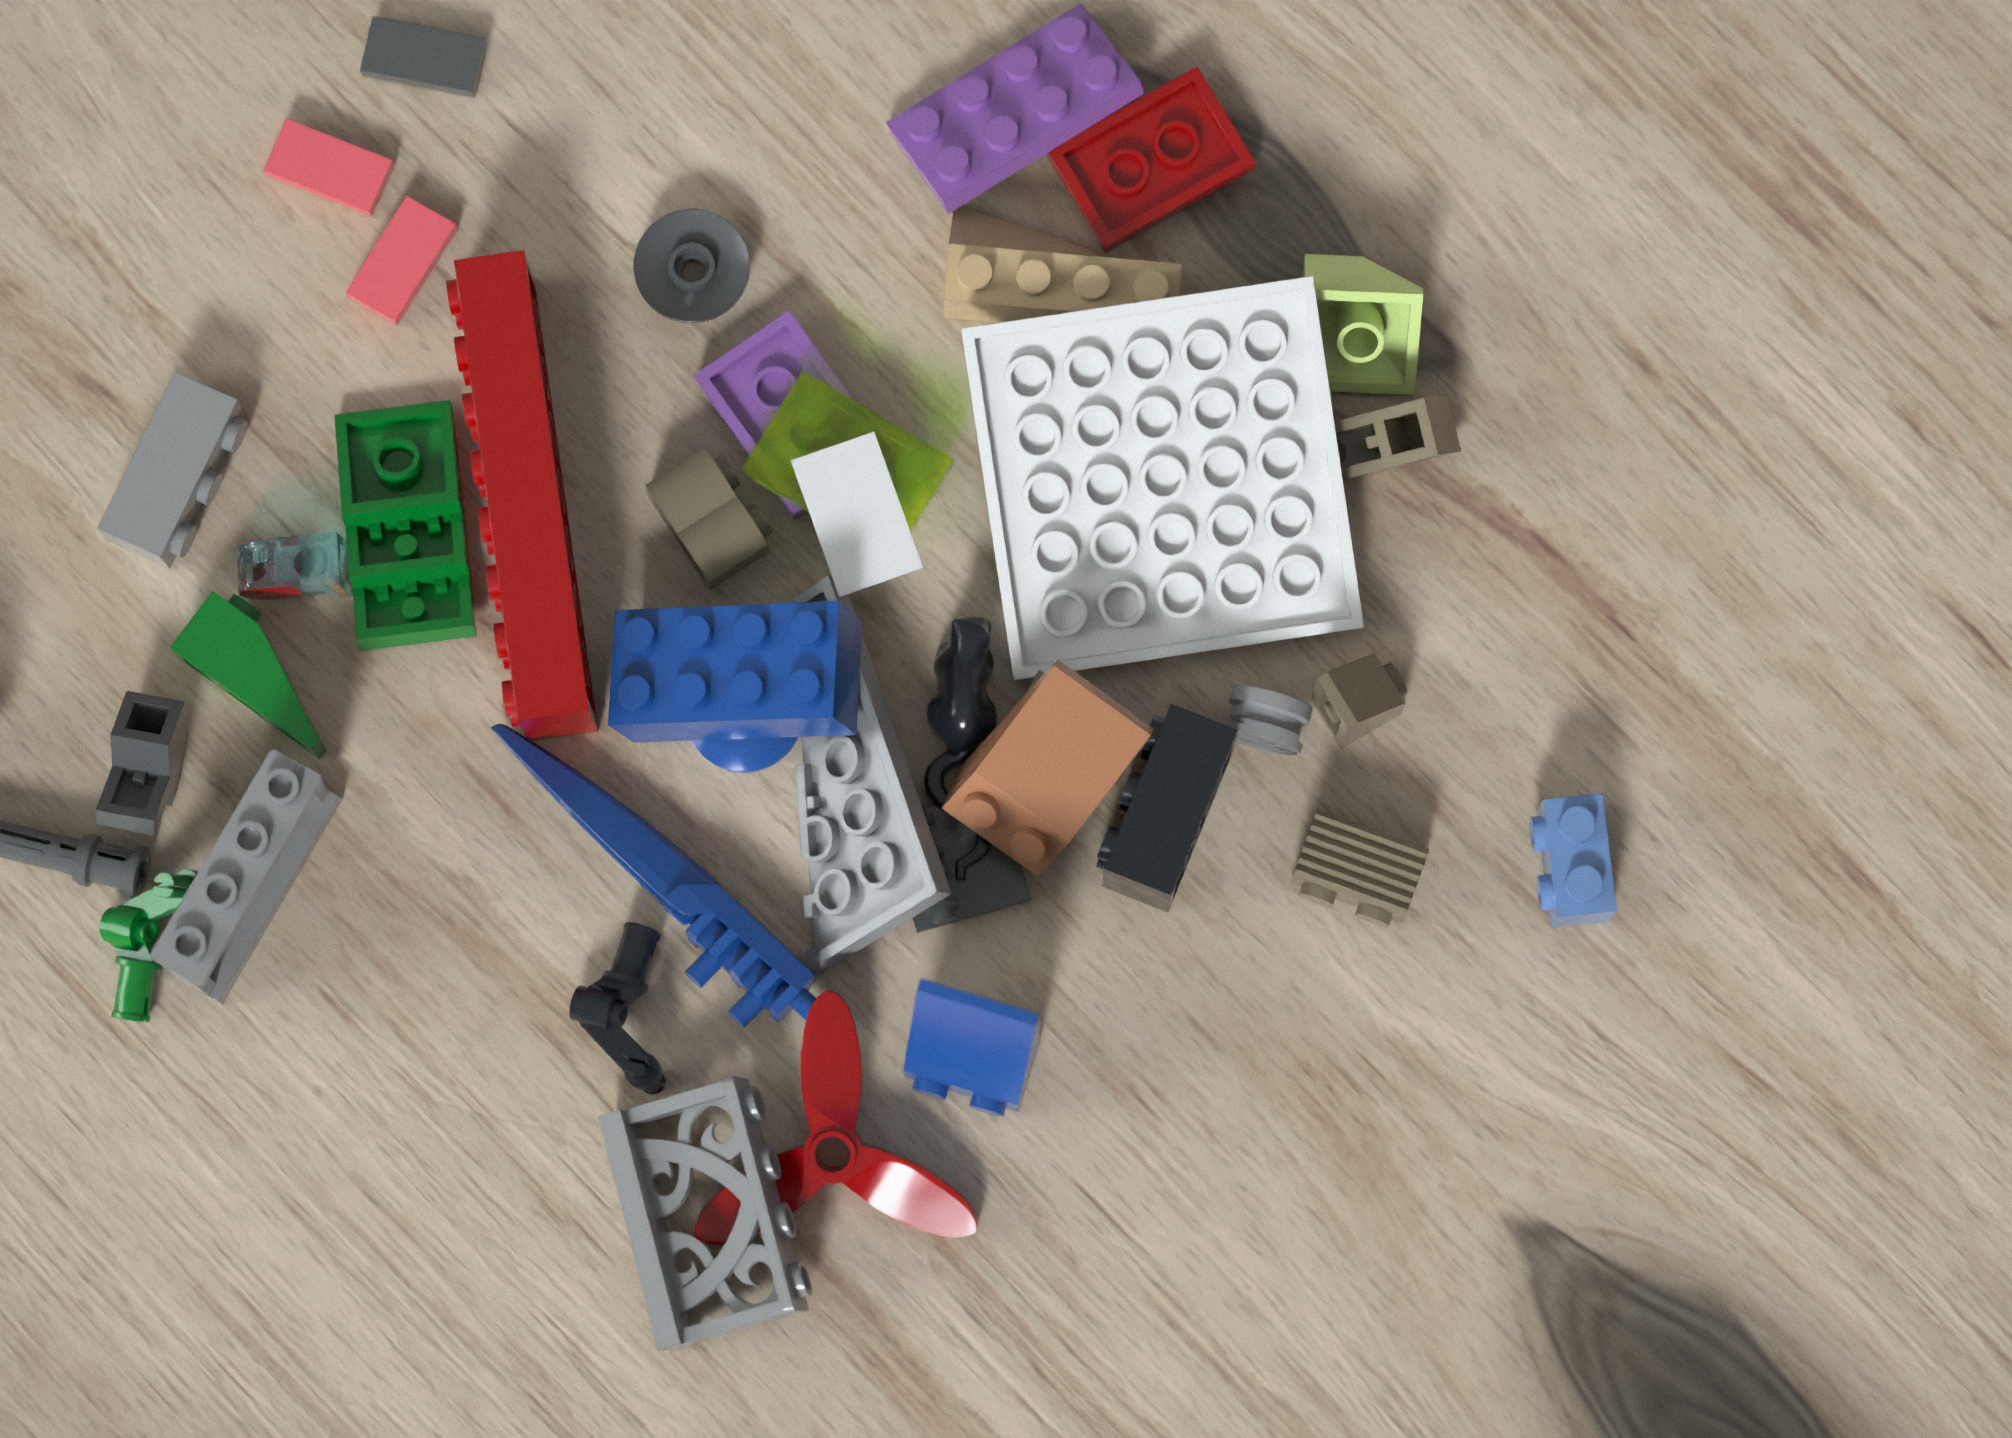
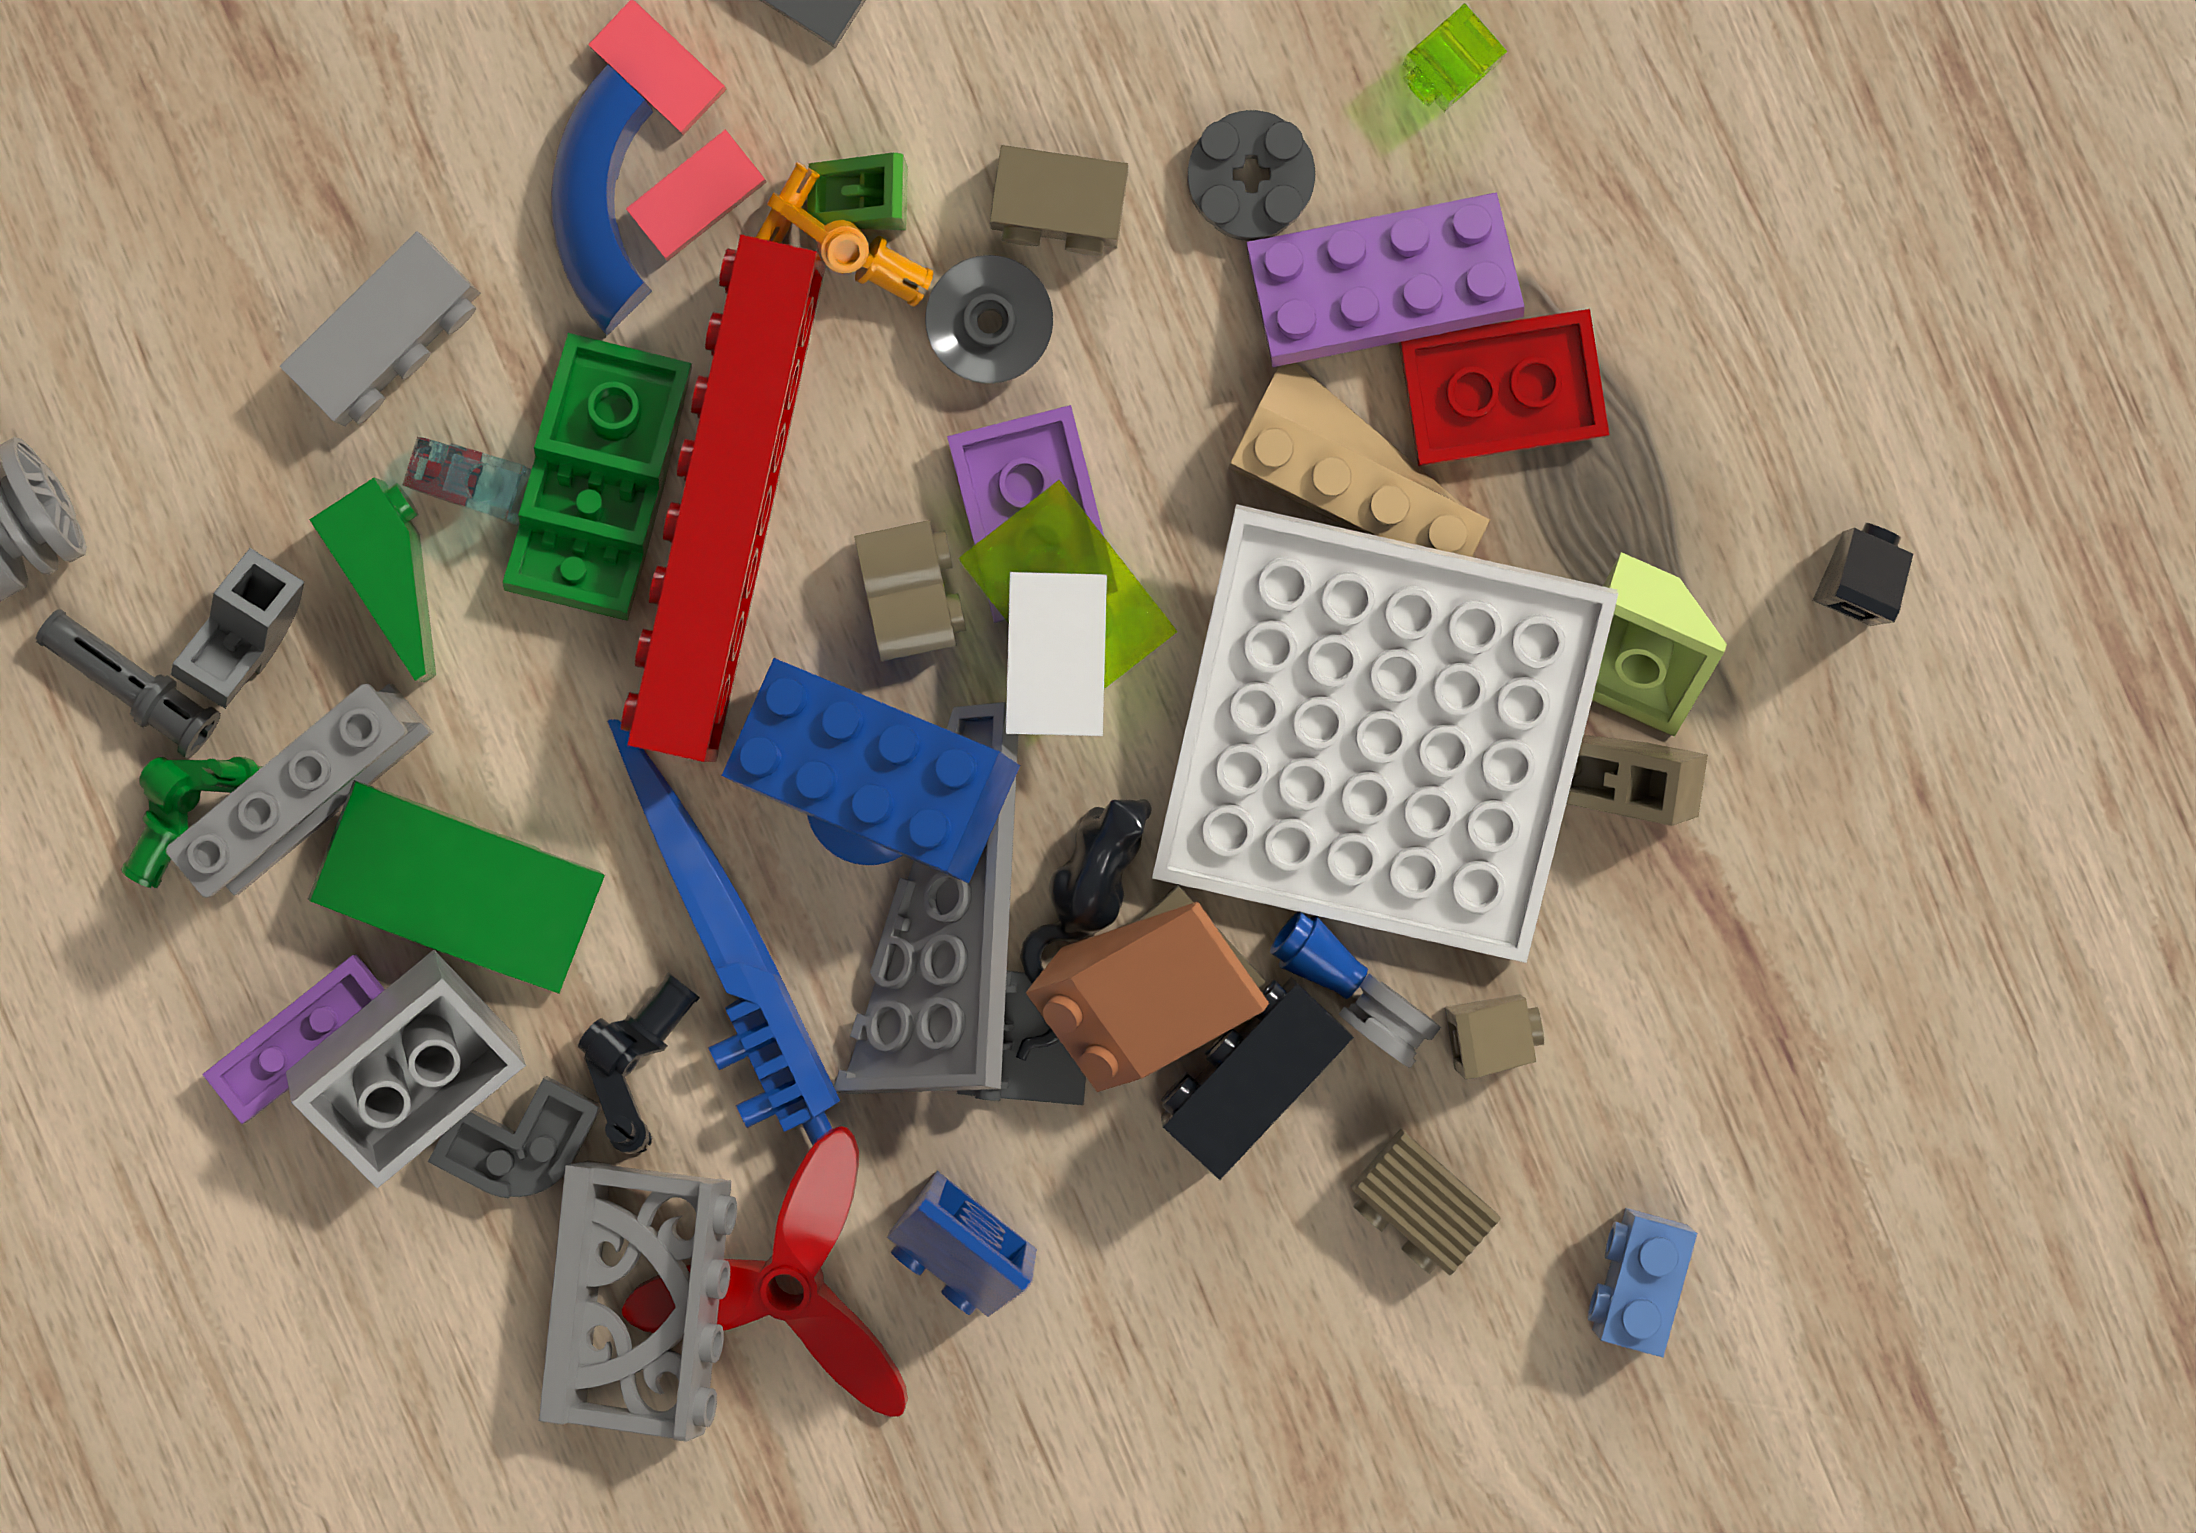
camera: 20 degrees right, 10 degrees up
none -> medium lavender plate [202,954,385,1124]
none -> light grey brick [286,950,526,1188]
none -> green slope [308,780,605,994]
none -> dark grey plate [428,1076,602,1198]
none -> blue brick [551,65,653,336]
none -> light orange pin [755,162,933,307]
none -> bright green slope [807,152,908,230]
none -> dark tan brick [990,145,1128,256]
none -> dark grey plate [1187,110,1315,241]
none -> blue cone [1270,912,1368,999]
none -> black slope [1813,523,1913,626]

